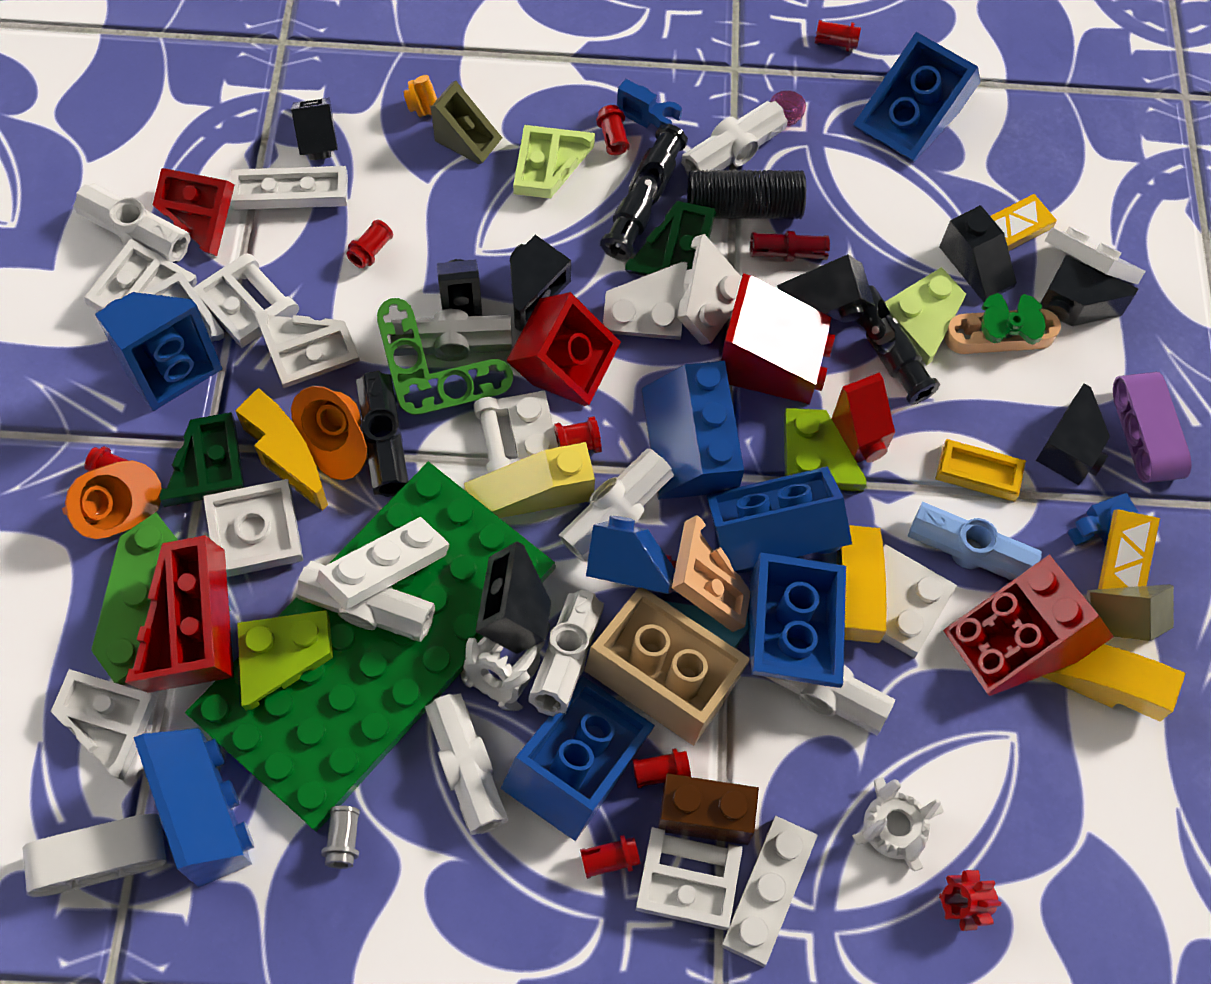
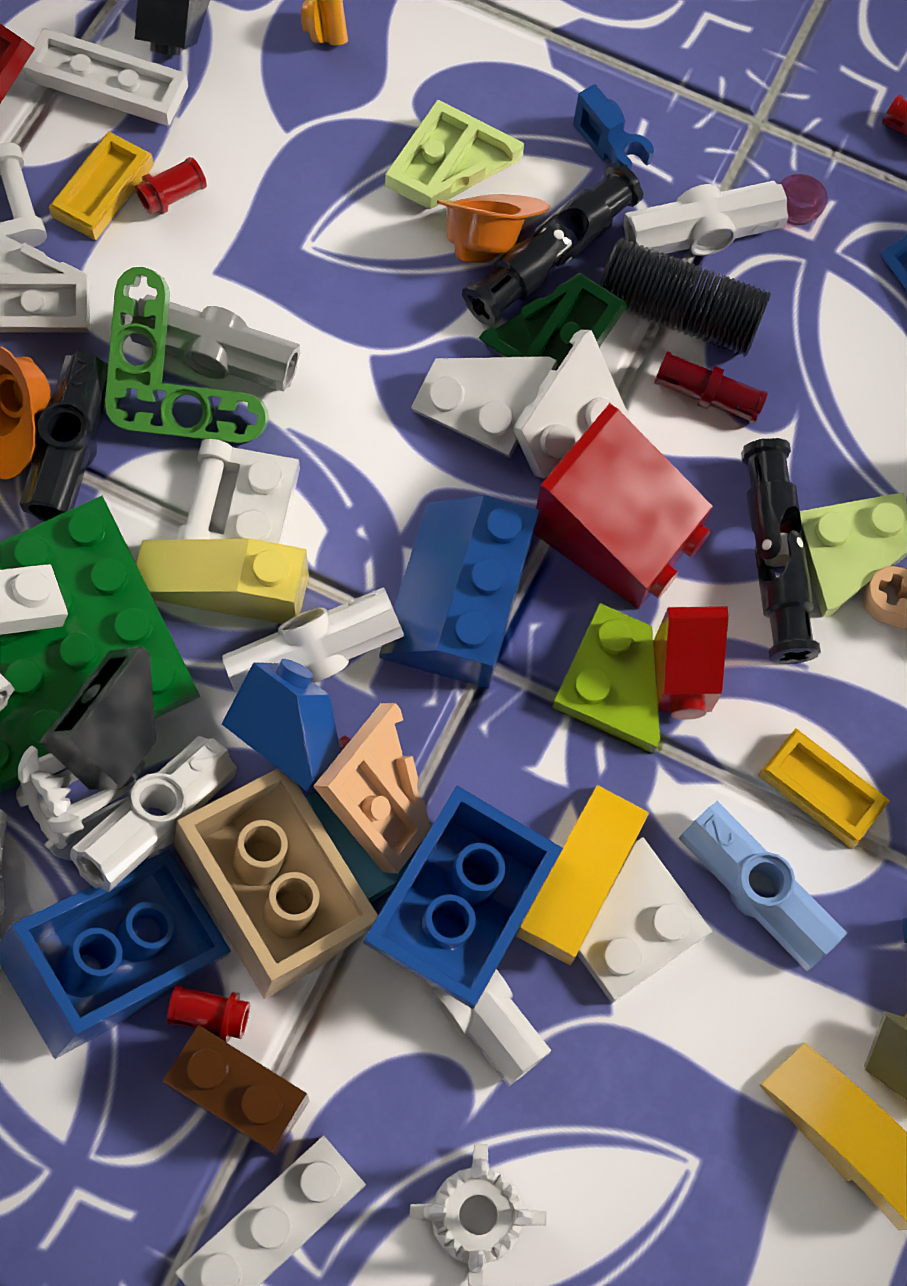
camera: 20 degrees right, 5 degrees up
olive slope [431,81,503,164] -> none
black slope [437,259,483,316] -> none
red slope [506,292,621,406] -> none
black slope [509,234,571,332] -> none
red bush [554,416,602,453] -> none
red pin [580,834,641,879] -> none
red pin [596,105,630,156] -> none
white plate [635,827,742,931] -> none
blue slope [706,466,852,573] -> none
black slope [777,254,875,322] -> none
red slope [943,554,1114,696] -> none
none -> yellow tile [49,131,154,241]
none -> orange piece [437,194,550,263]

